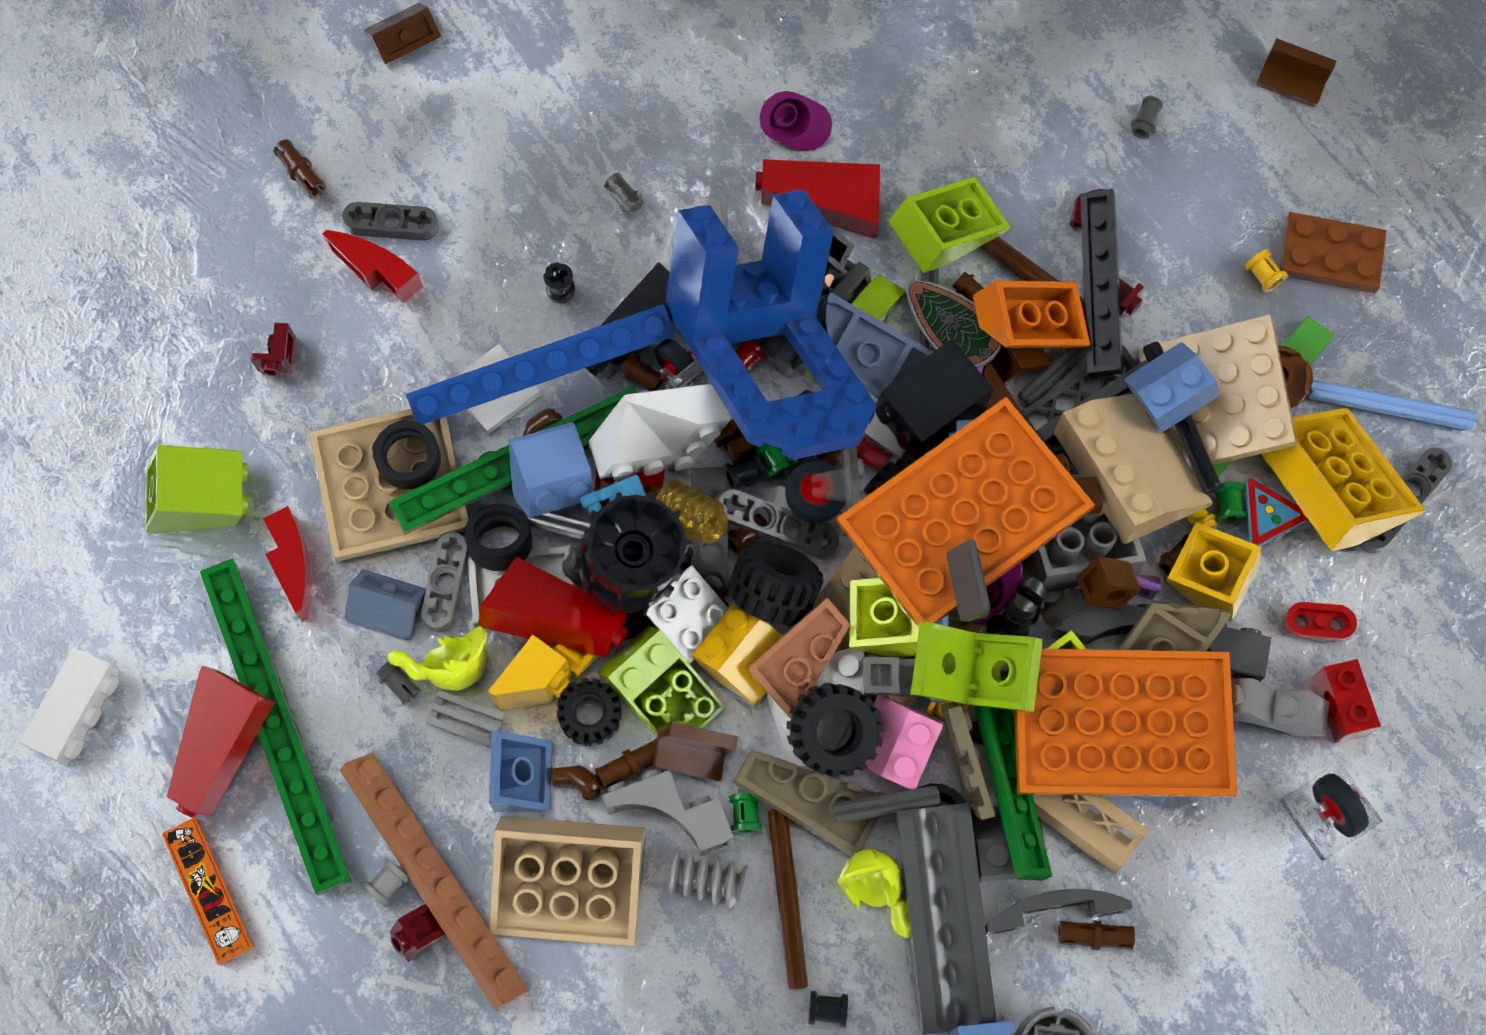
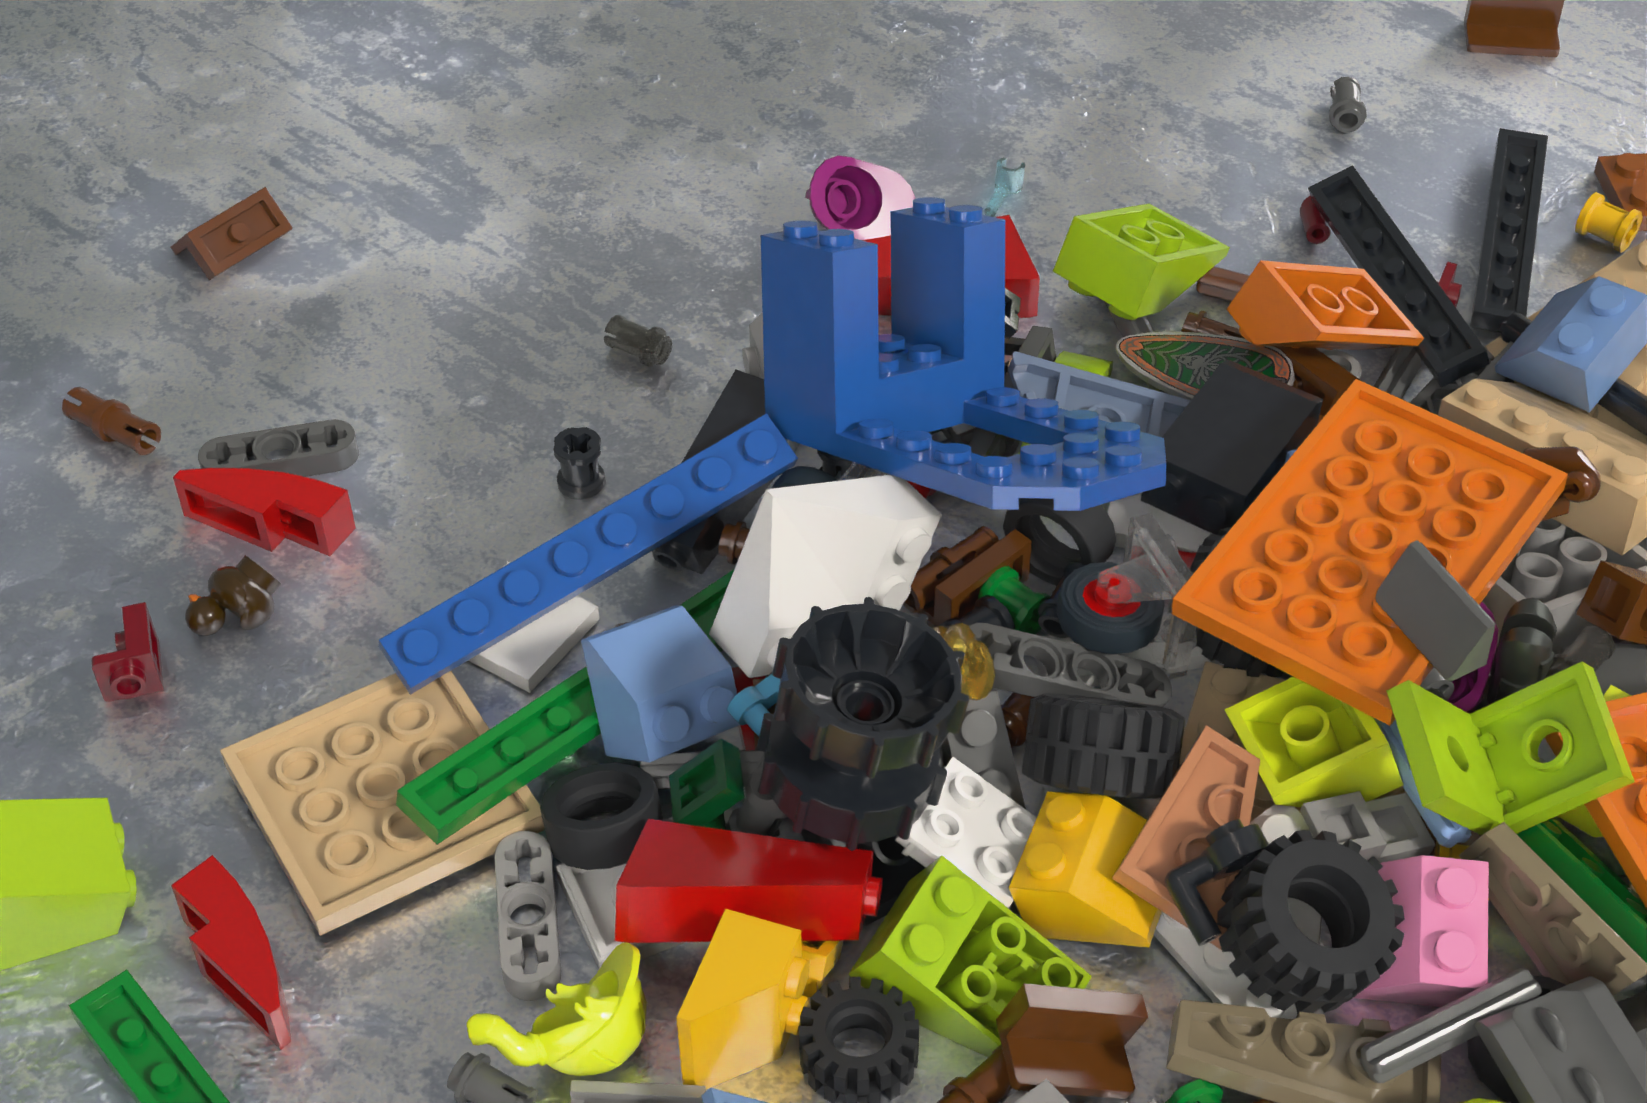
camera: 15 degrees left, 25 degrees down
sand blue panel [345,569,427,639] -> none
black tyre [373,420,441,489] -> none
none -> dark brown animal [185,555,281,636]
none -> dark green bracket [669,738,745,830]
none -> clear light blue hand [984,158,1025,217]
none -> black plate [1165,819,1269,946]
none -> black plate [1470,128,1548,332]
none -> reddish brown arm [1523,446,1601,503]

